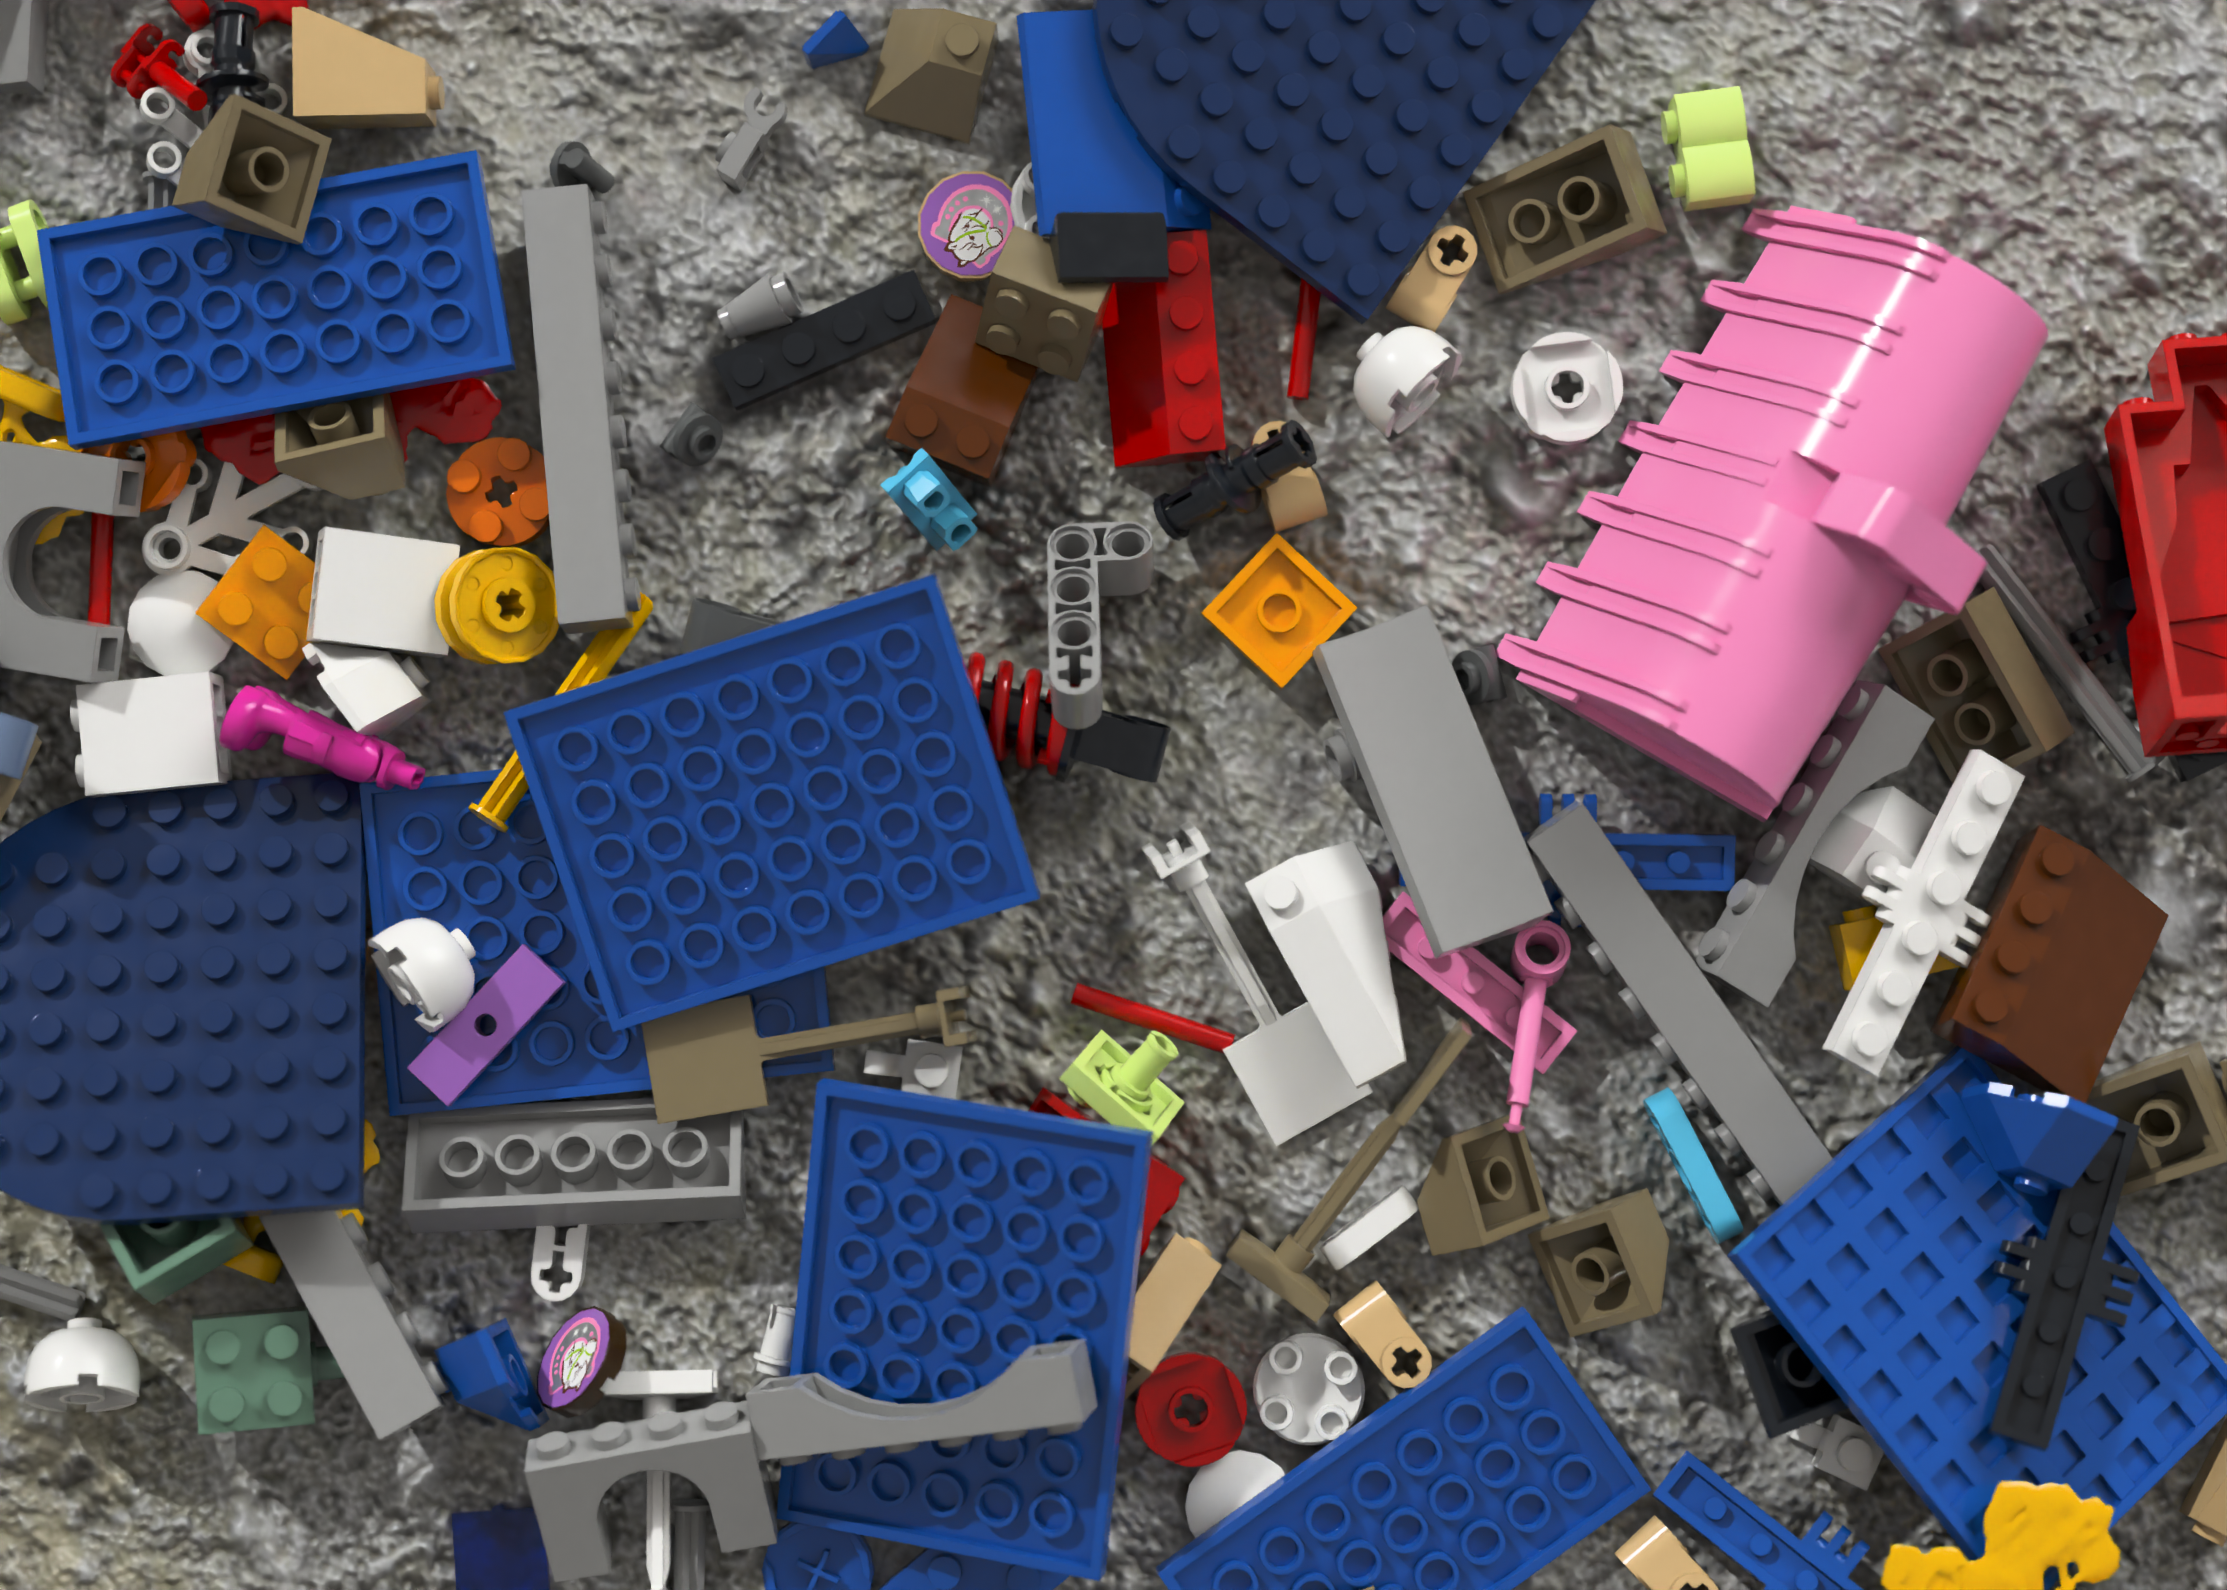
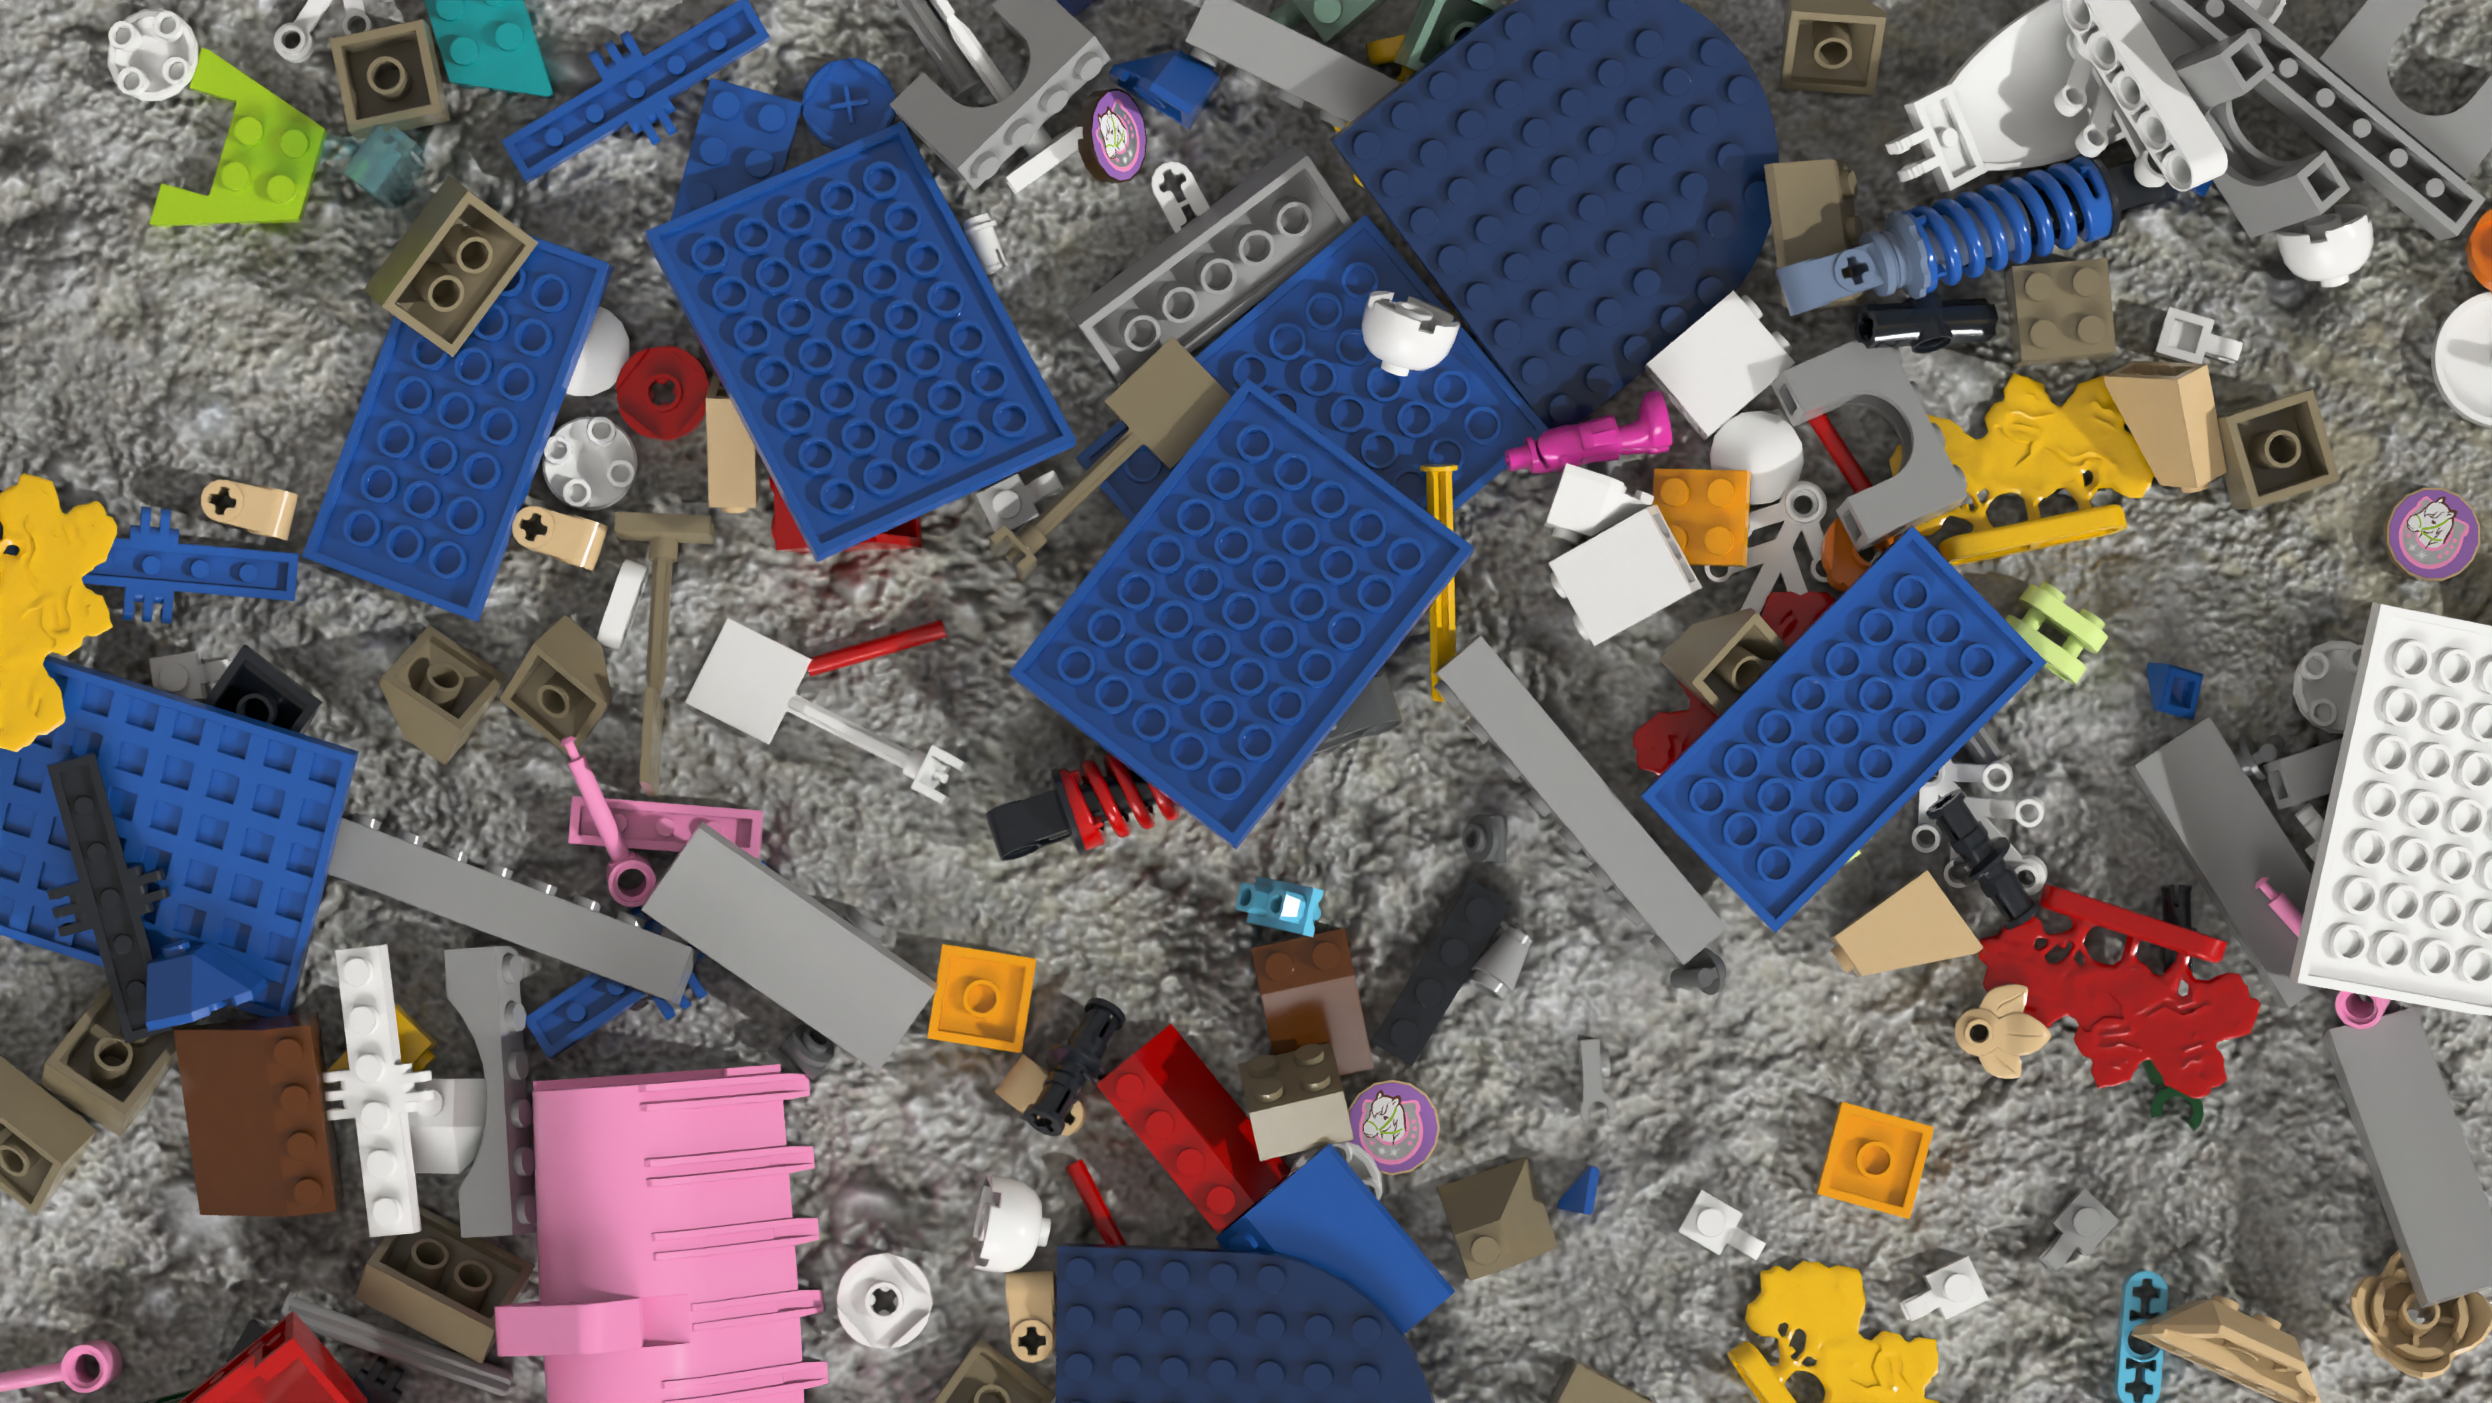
camera: 140 degrees right, 0 degrees up
red piece [111,24,208,111] -> none
dark tan slope [172,94,332,244] -> none
medium lavender tile [407,944,567,1106] -> none
yellow wheel [434,547,559,665] -> none
orange plate [446,437,550,548] -> none
light grey arch [745,1339,1098,1466] -> none
light grey beam [1047,521,1154,729] -> none
black slope [1049,212,1169,283] -> none
yellowish green plate [1059,1029,1185,1146] -> none
white wedge [1245,840,1407,1089] -> none
medium azure beam [1643,1087,1744,1244] -> none

